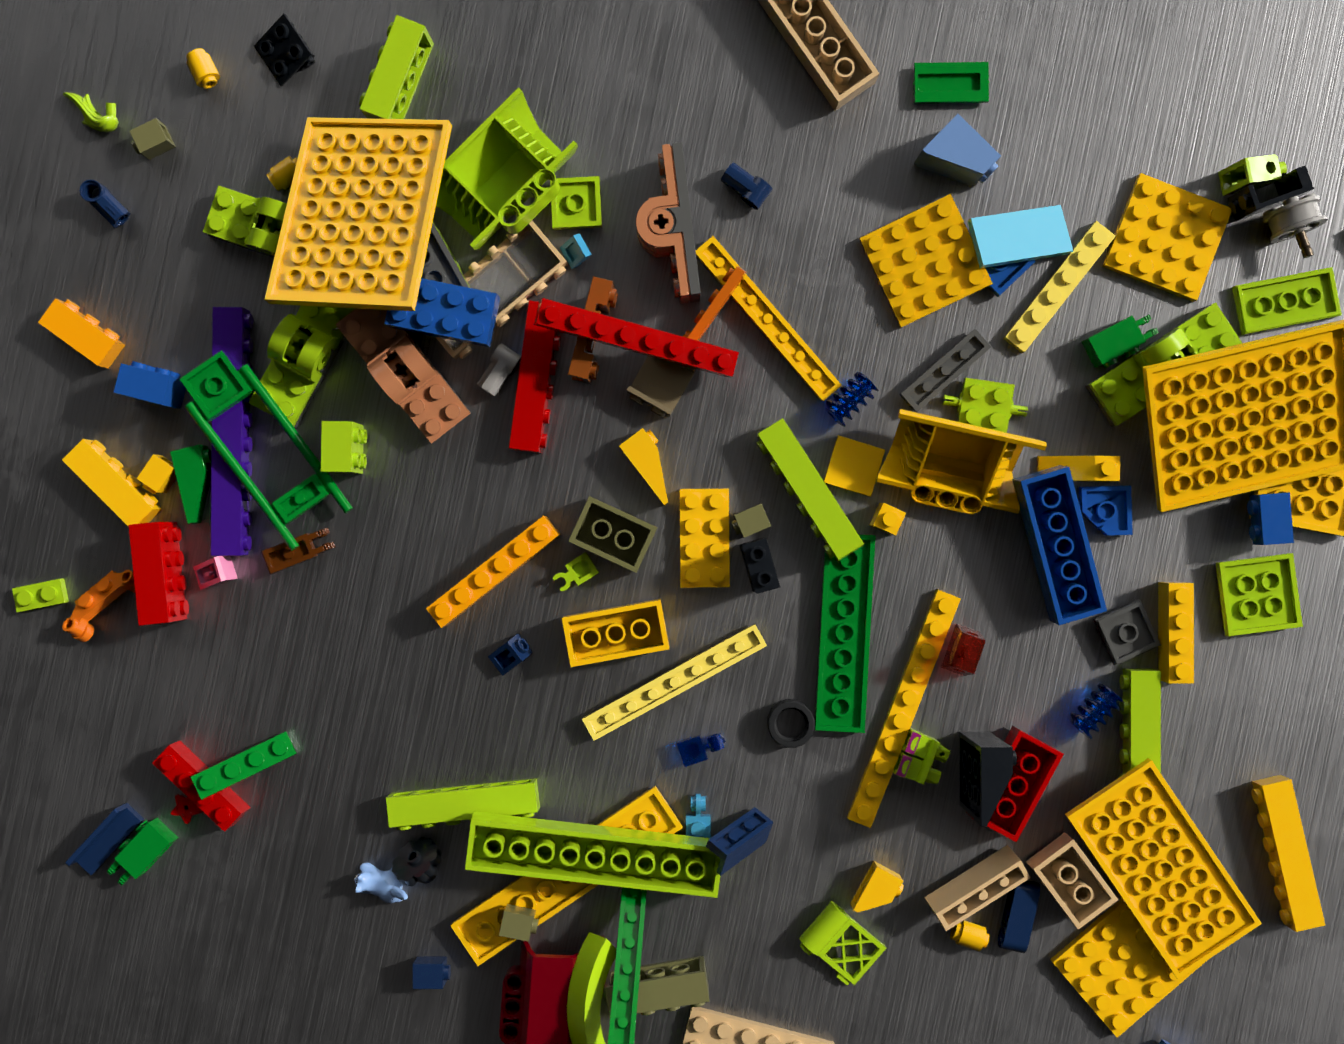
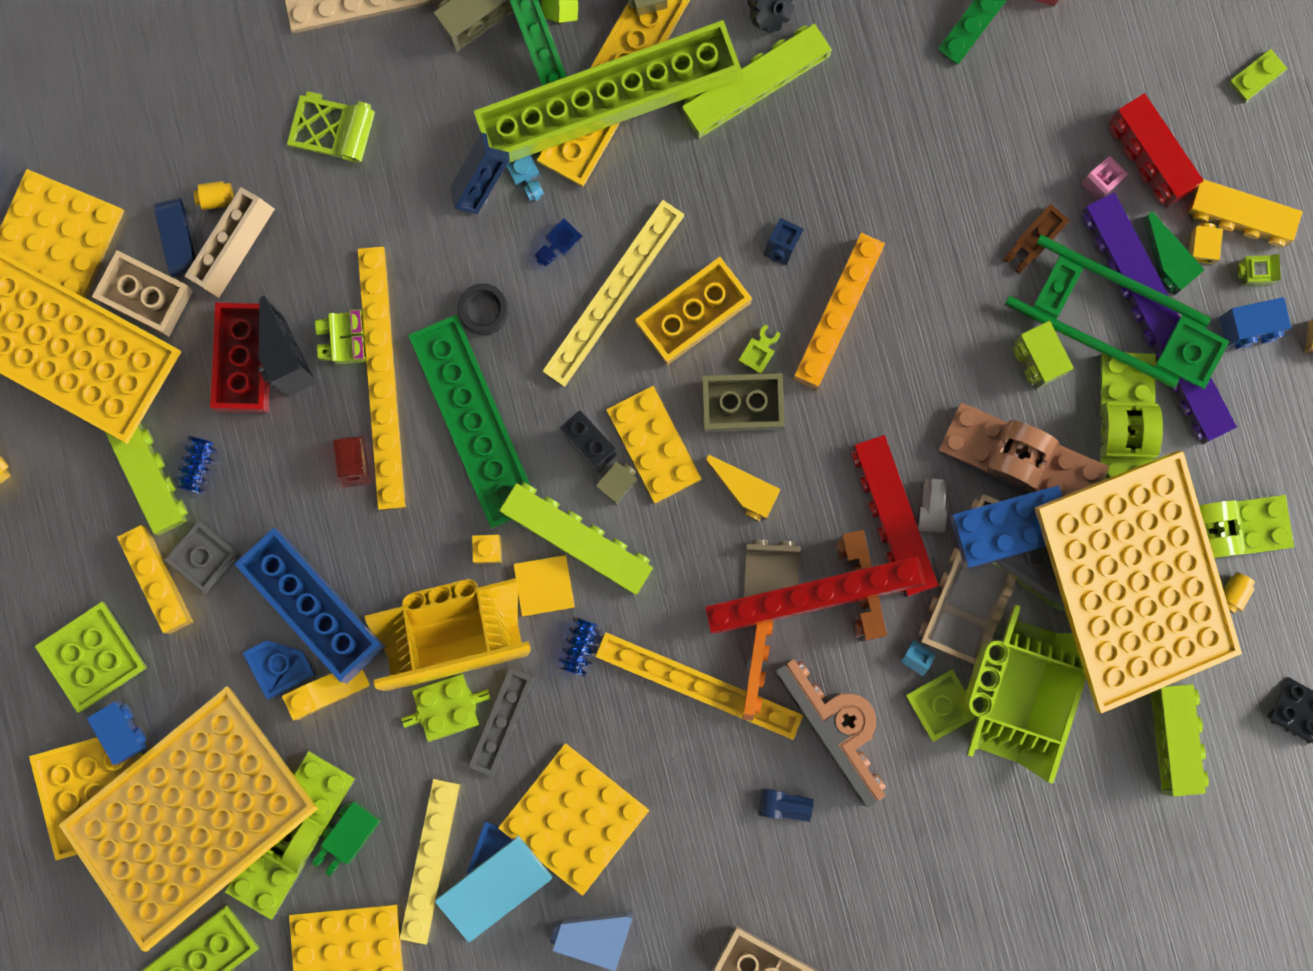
camera: 155 degrees right, 5 degrees down
orange plate [62,570,135,642] -> none
yellow slope [850,860,904,913] -> none
none -> lime window [1237,254,1281,286]

